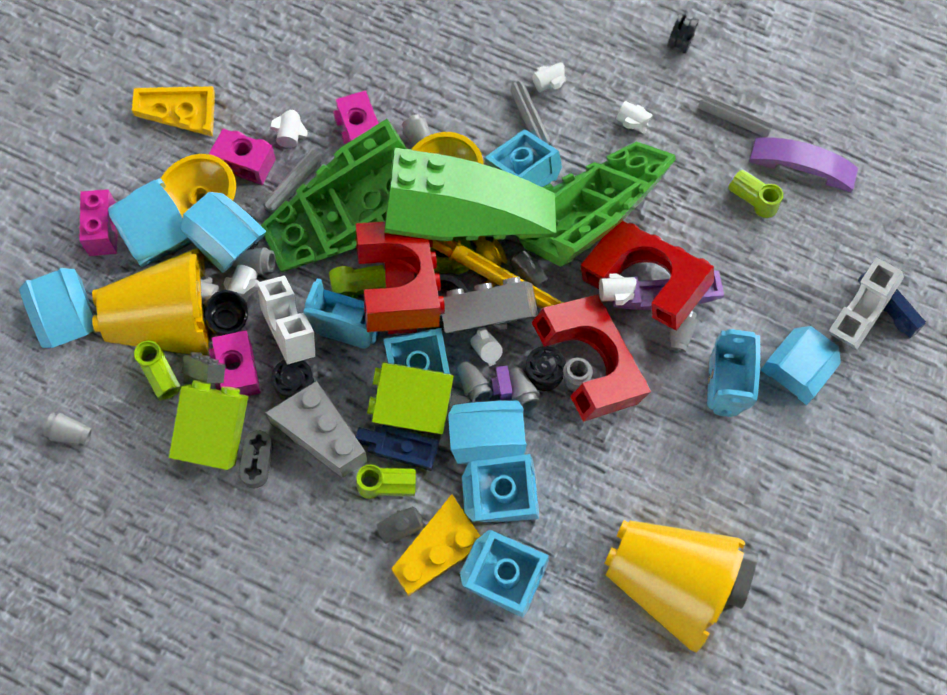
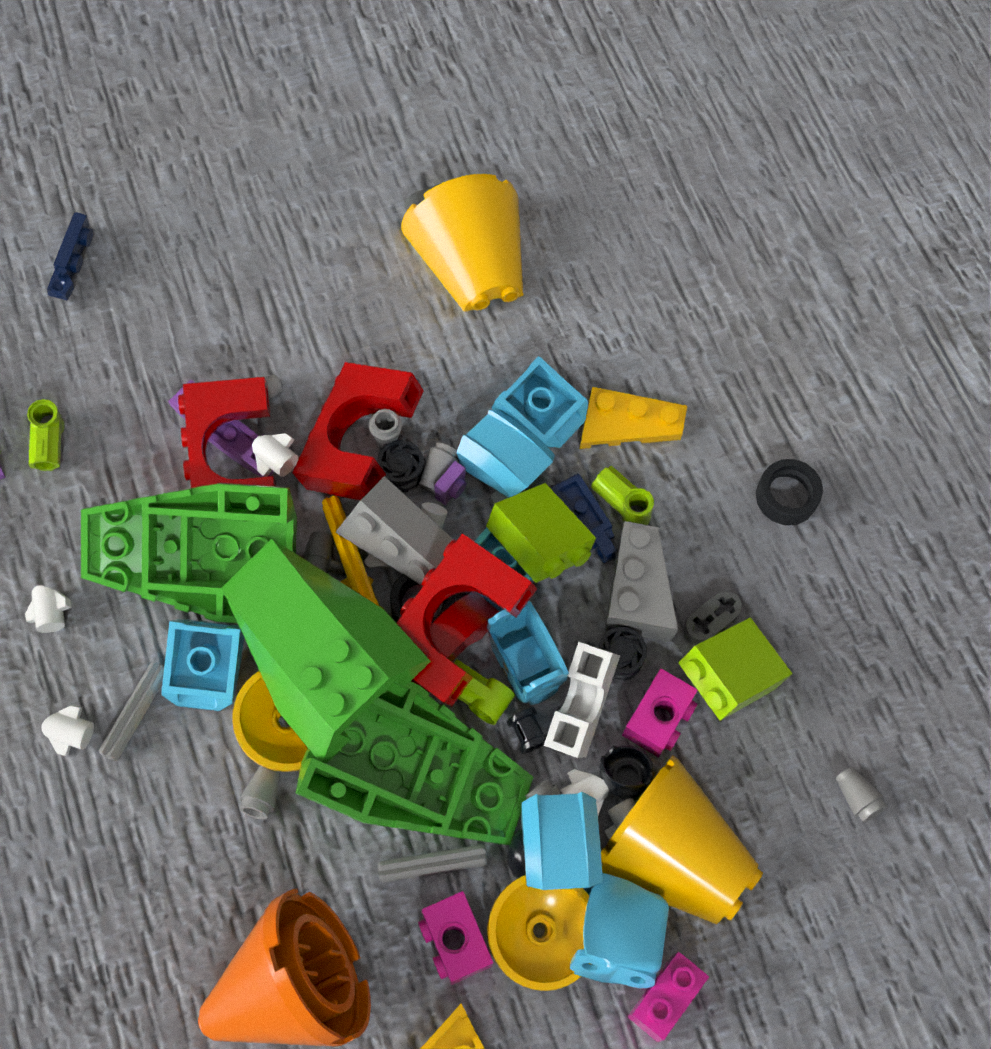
camera: 135 degrees left, 0 degrees up
medium azure slope [19,268,94,348] -> none
lime piece [134,340,182,401] -> none
dark grey piece [182,352,225,383] -> none
white piece [269,110,308,148] -> none
dark pink brick [333,90,379,145] -> none
dark grey piece [377,507,423,544] -> none
light grey cone [457,361,493,403] -> none
medium azure slope [460,530,548,618] -> none
medium azure piece [707,329,760,417] -> none
medium azure slope [760,326,841,405] -> none
white arch [829,257,904,350] -> none
none -> orange cone [198,889,371,1047]
none -> black bush [506,707,547,754]
none -> black tyre [756,459,823,525]

